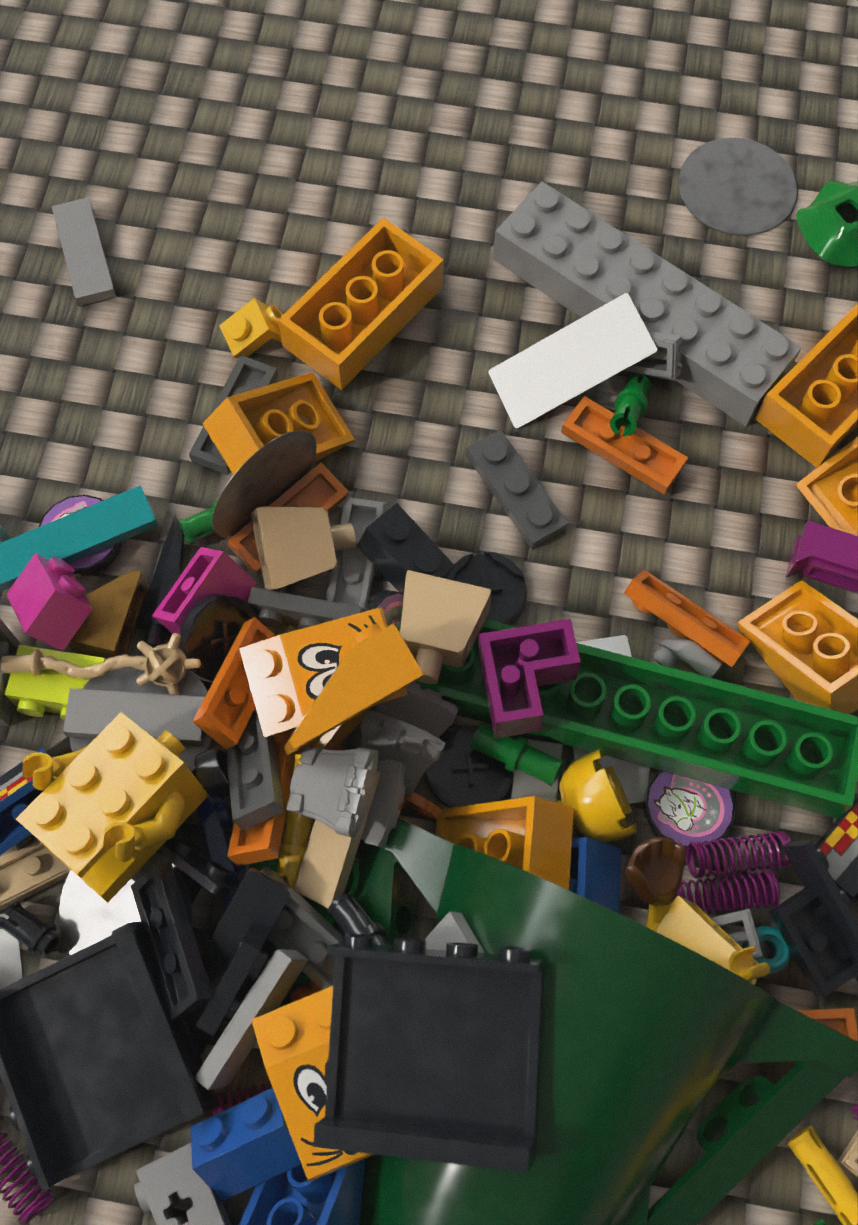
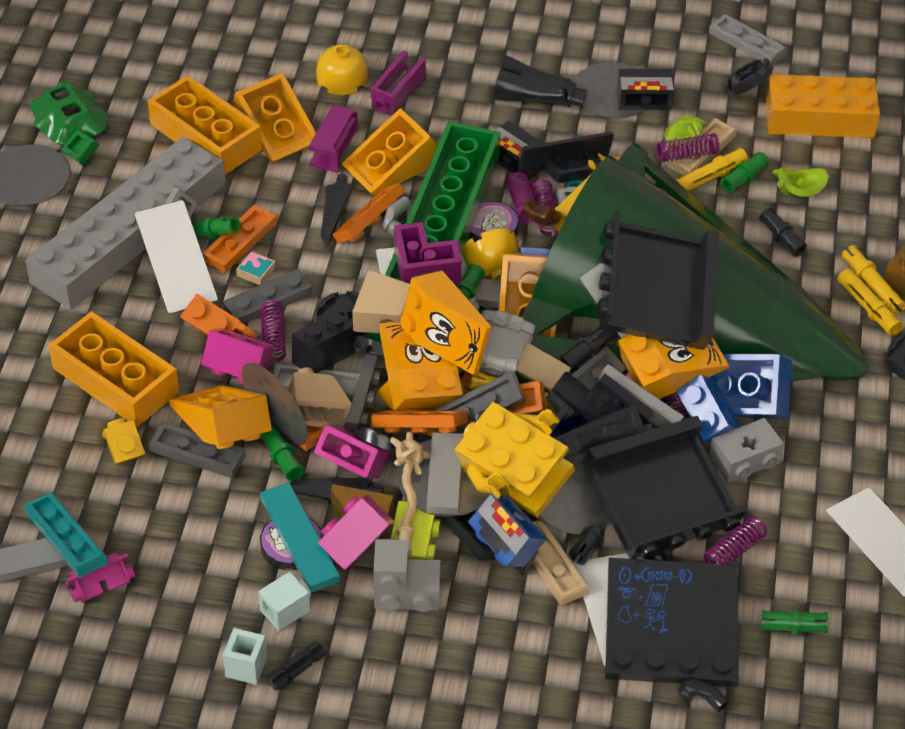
camera: 90 degrees left, 20 degrees down
none -> teal tile [23,492,108,578]
none -> green tile [61,129,100,166]
none -> dark pink hinge [66,553,135,603]
none -> orange hinge [180,294,258,339]
none -> dark pink brick [201,328,274,383]
none -> tile [236,251,276,285]
none -> magenta piece [260,300,286,362]
none -> black bar [321,173,353,247]

